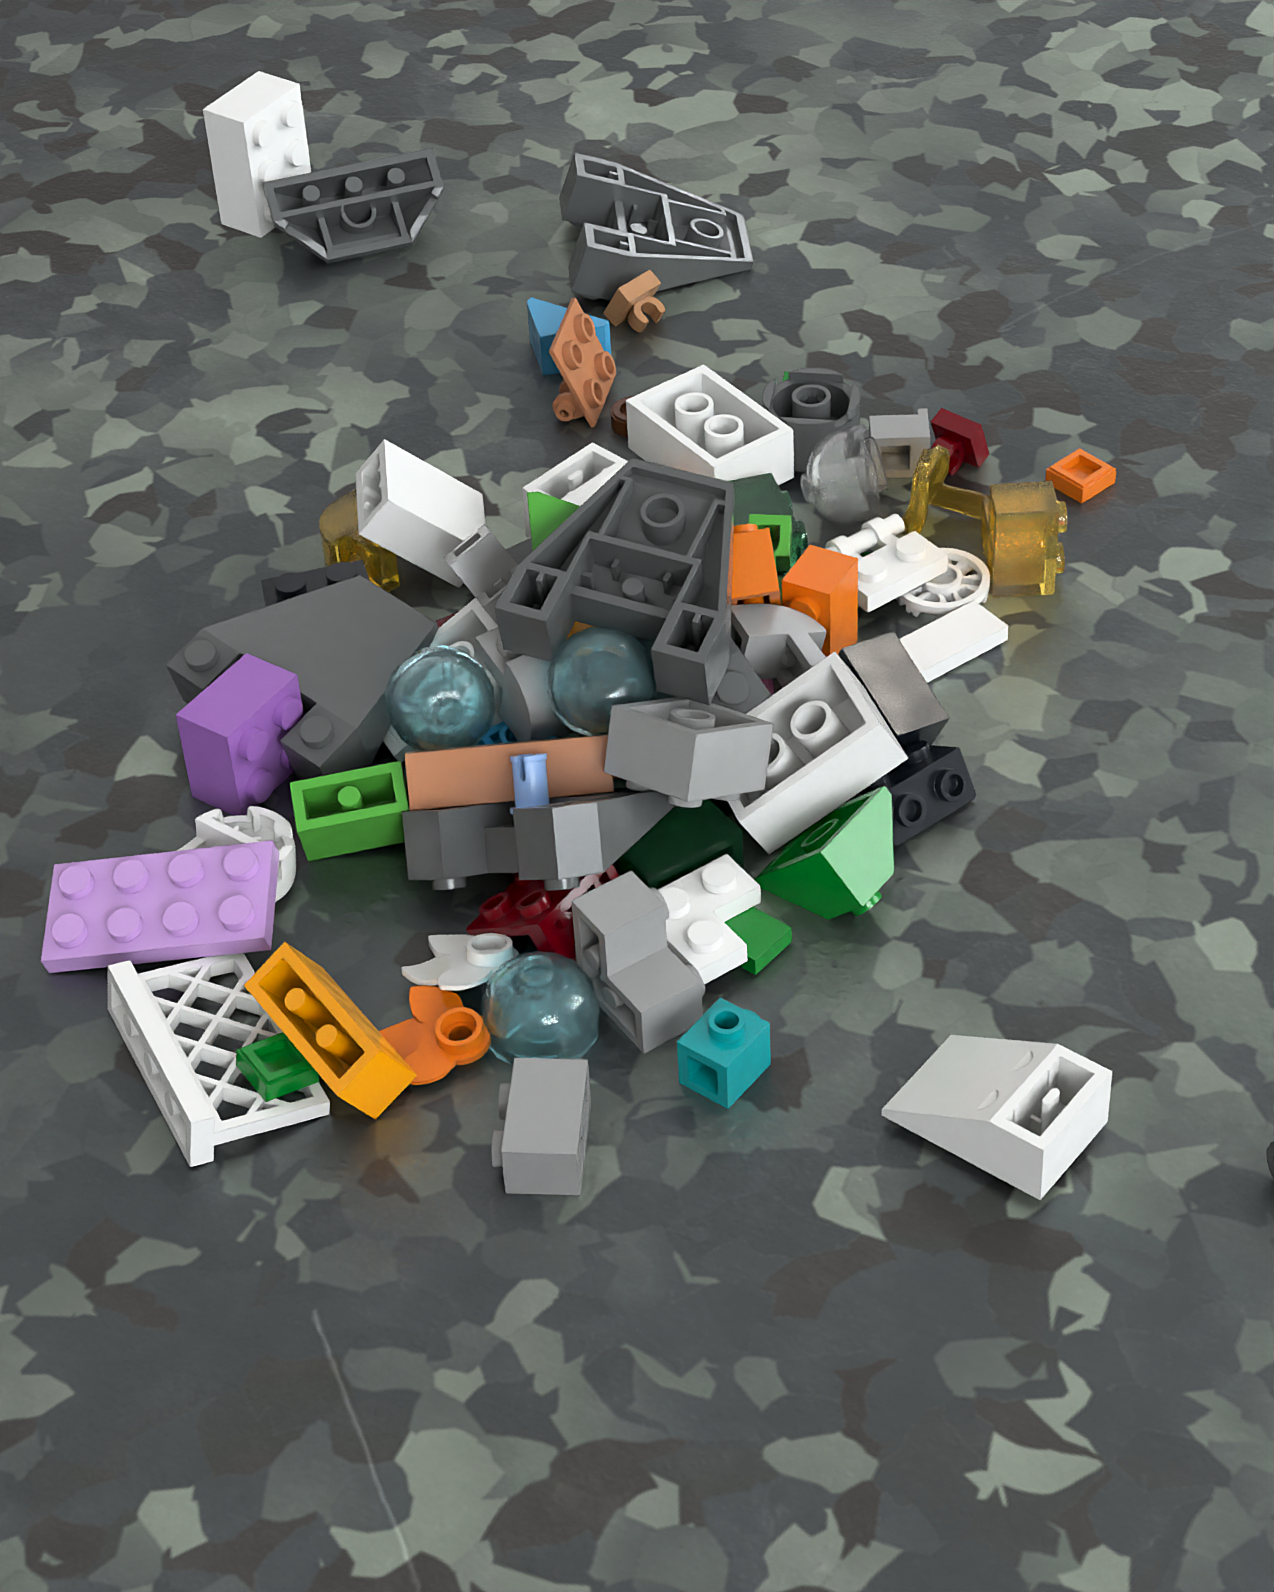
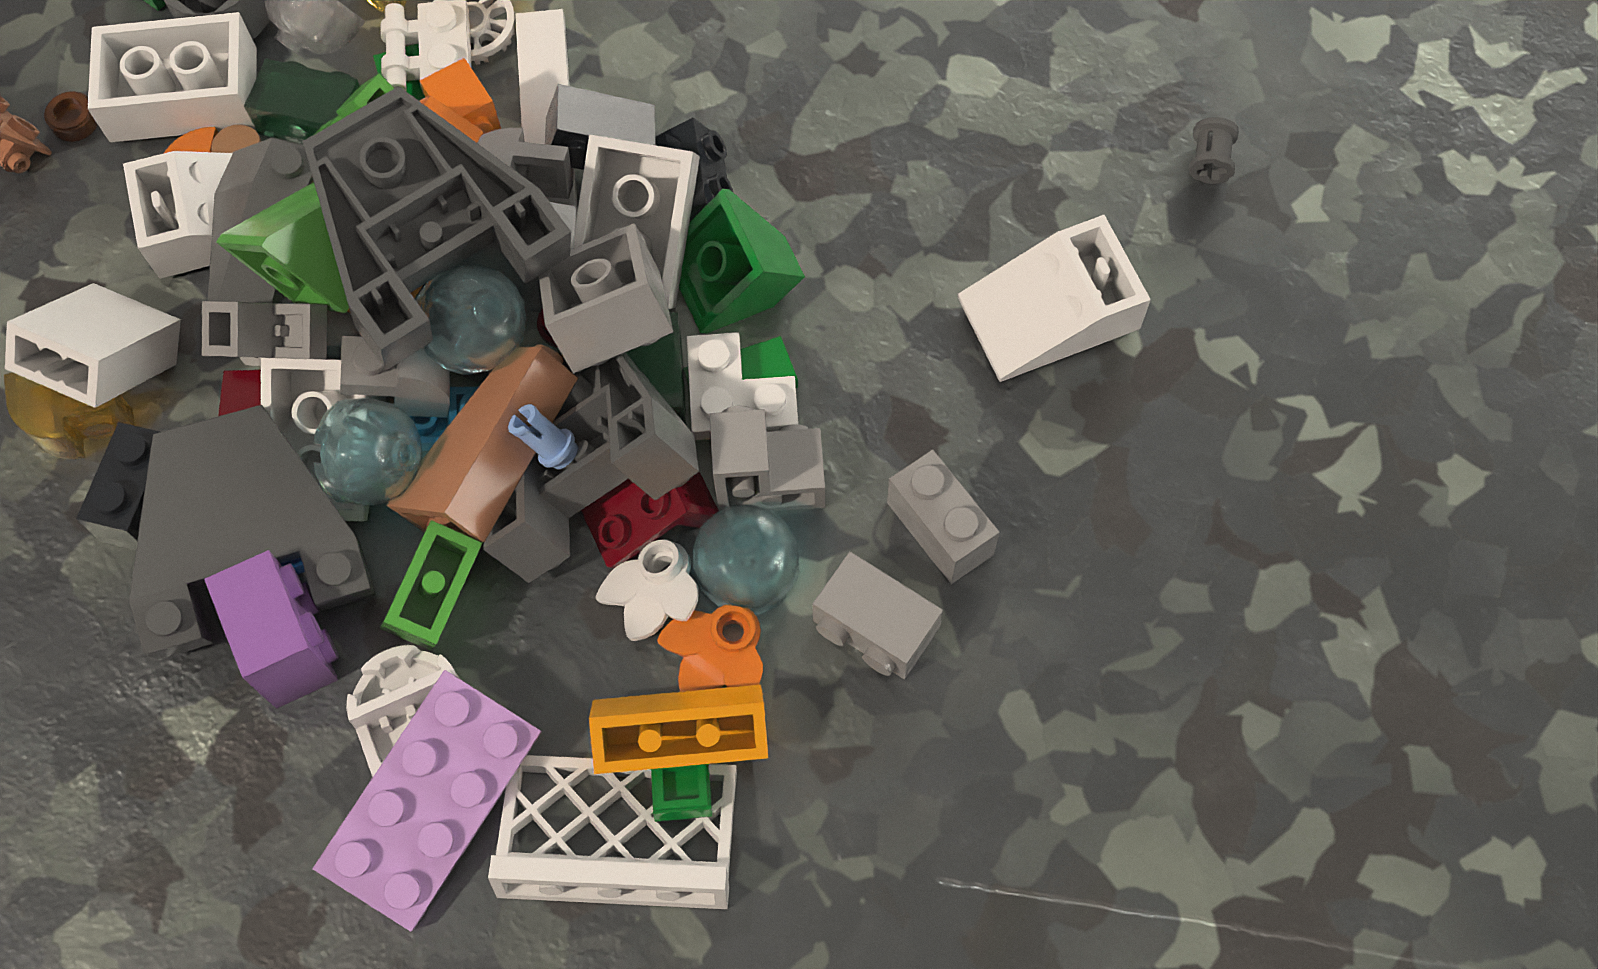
camera: 60 degrees left, 25 degrees up
teal brick [677,998,771,1109] -> none
none -> light grey brick [887,450,1000,584]

